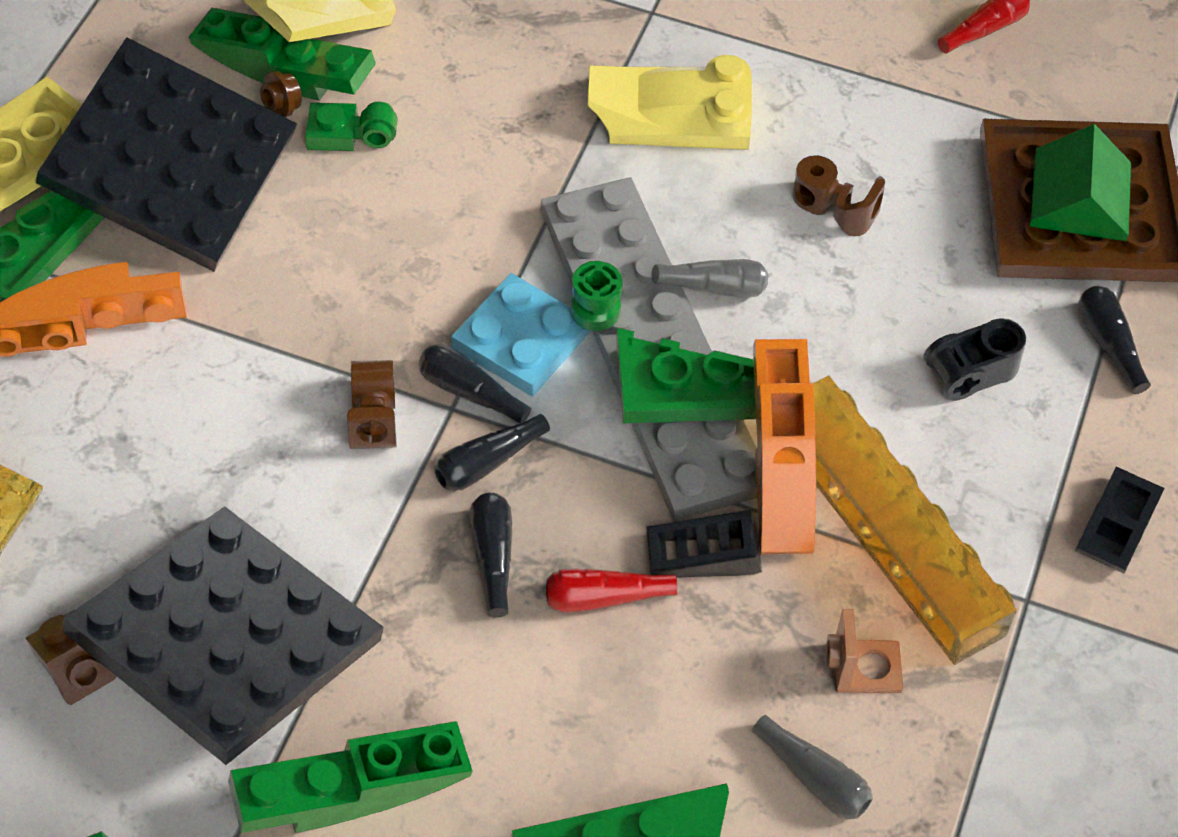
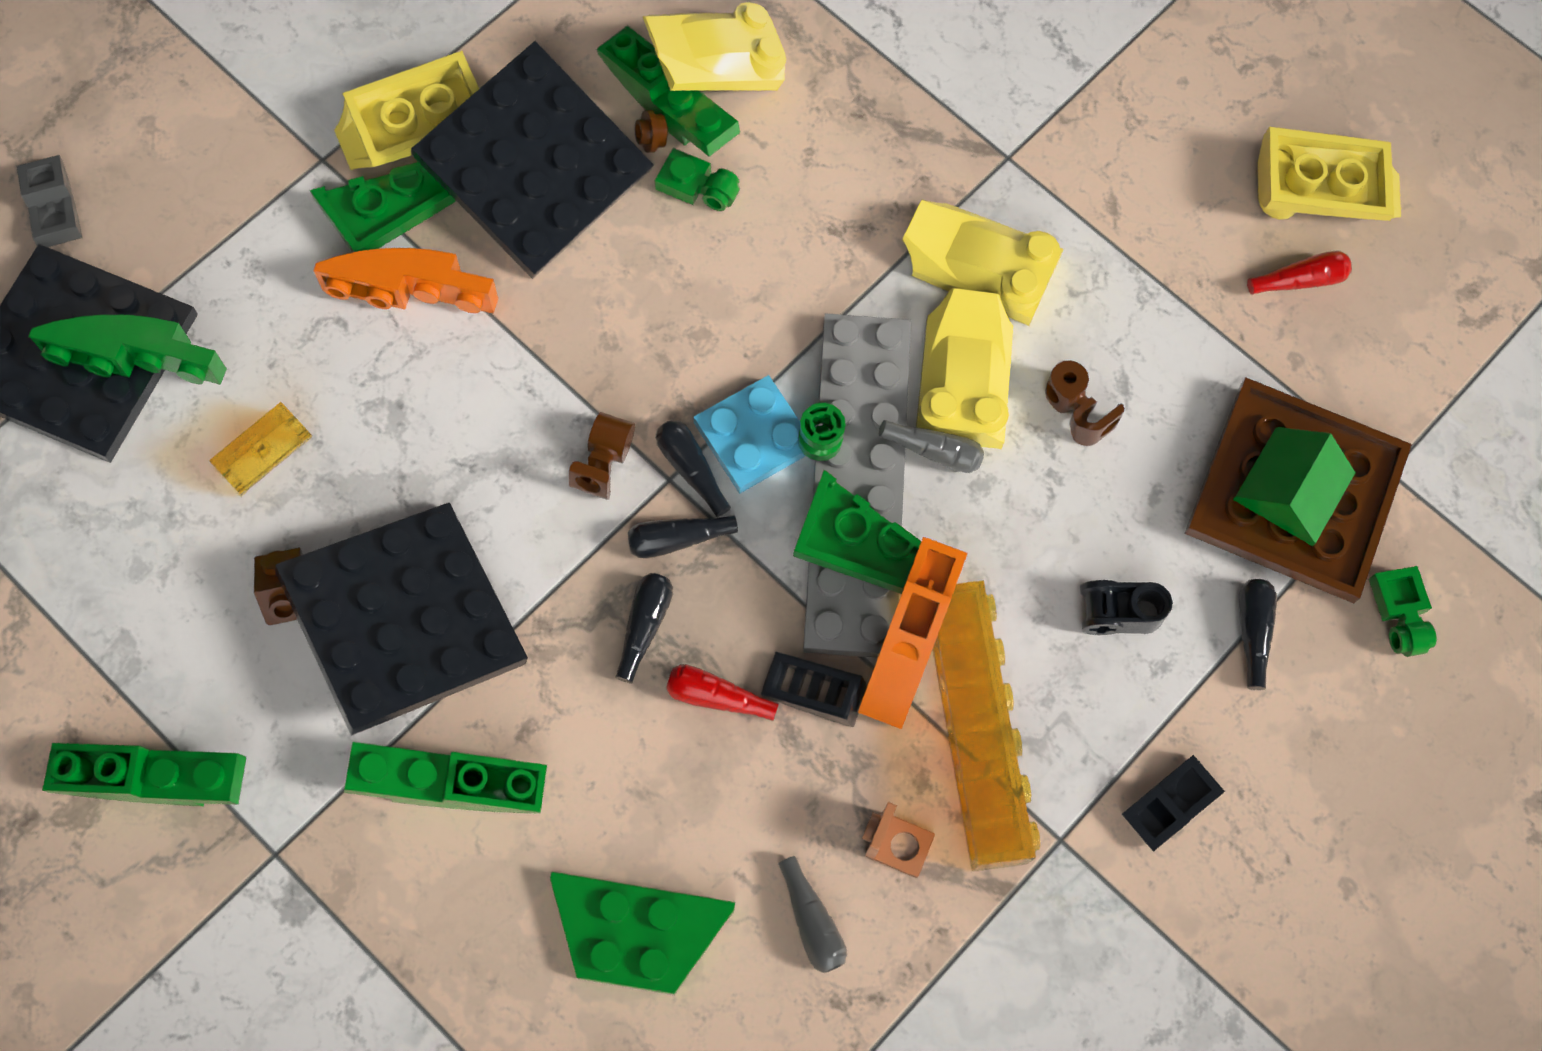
camera: 20 degrees right, 15 degrees up
none -> light yellow slope [916,288,1013,449]

